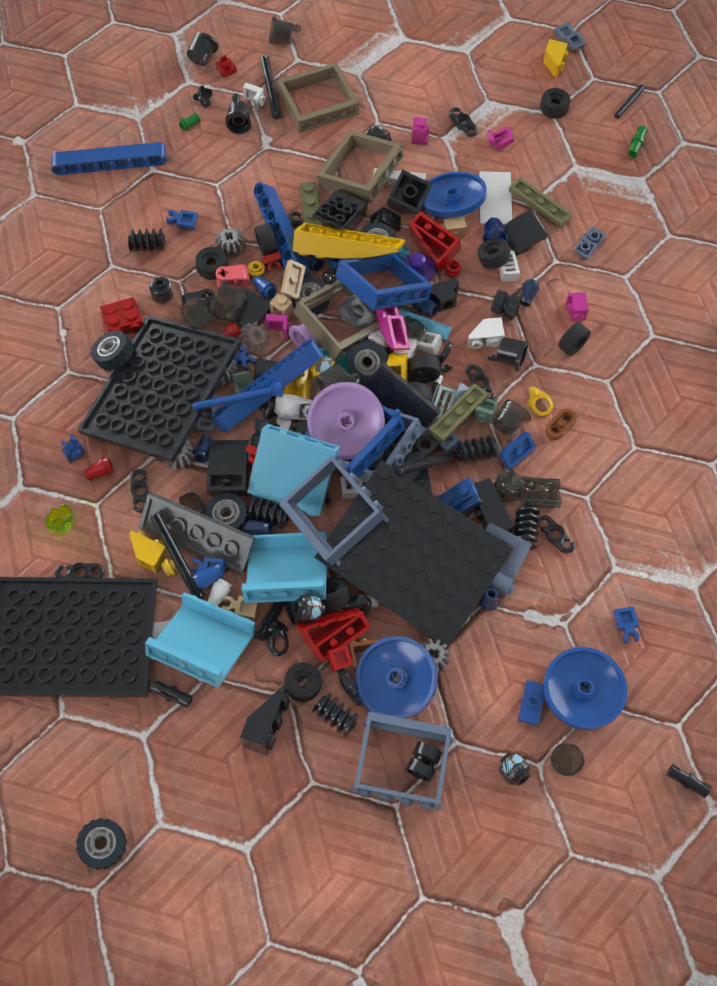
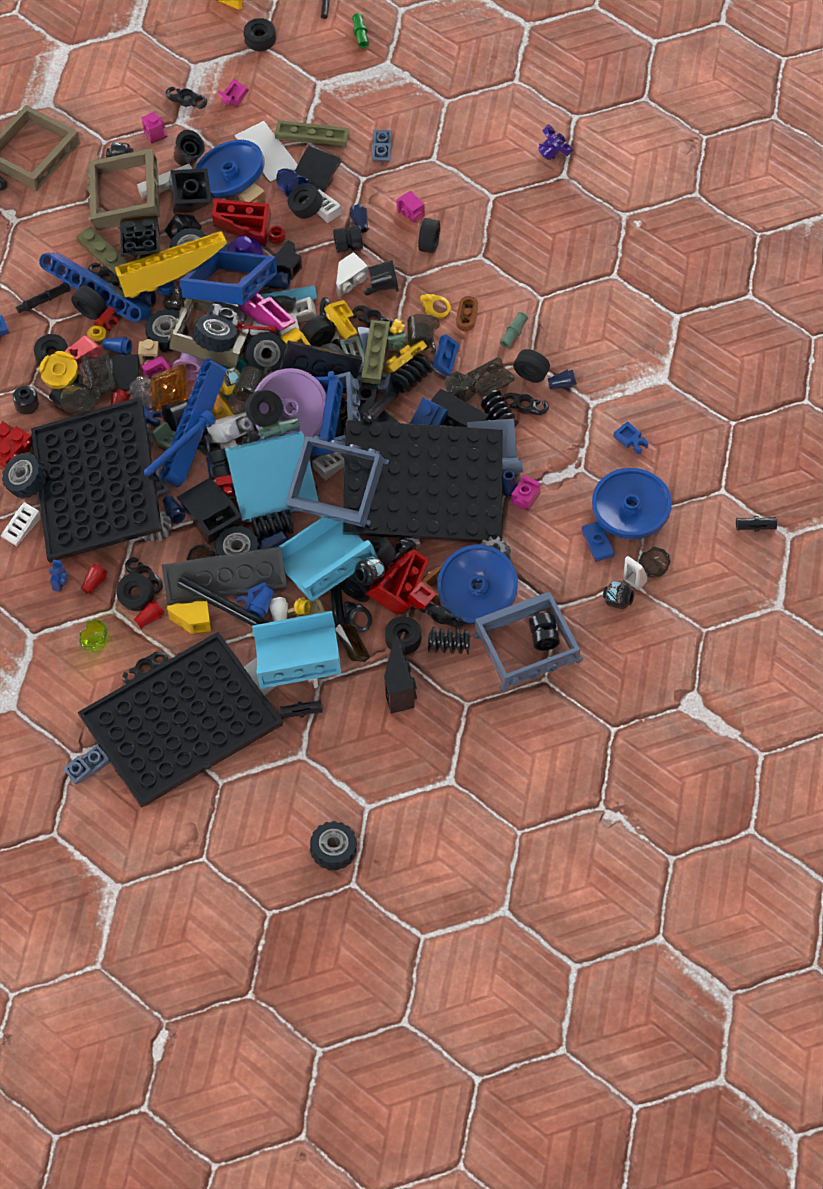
camera: 30 degrees left, 5 degrees down
yellow plate [161,557,177,576] -> none
light grey gear [215,226,245,256] -> none
tan plate [280,260,306,300] -> none
none -> white slope [1,502,41,547]
none -> black piece [16,282,70,313]
none -> yellow tile [39,351,79,389]
none -> black tyre [116,573,155,611]
none -> red cone [134,600,164,628]
none -> clear orange tile [151,364,187,412]
none -> black hat [174,130,205,166]
none -> black wheel [193,315,237,353]
none -> red hinge [236,322,277,333]
none -> black tyre [245,390,283,426]
none -> sand green pin [259,417,300,439]
none -> yellow plate [294,597,311,617]
none -> yellow plate [324,300,358,340]
none -> dark brown plate [335,624,370,662]
none -> yellow wing [383,340,427,373]
none -> yellow plate [389,319,405,335]
none -> sand green pin [500,312,528,349]
none -> dark pink brick [511,475,541,511]
none -> black tyre [513,349,550,383]
none -> dark blue cone [547,369,577,389]
none -> white slope [623,556,647,590]

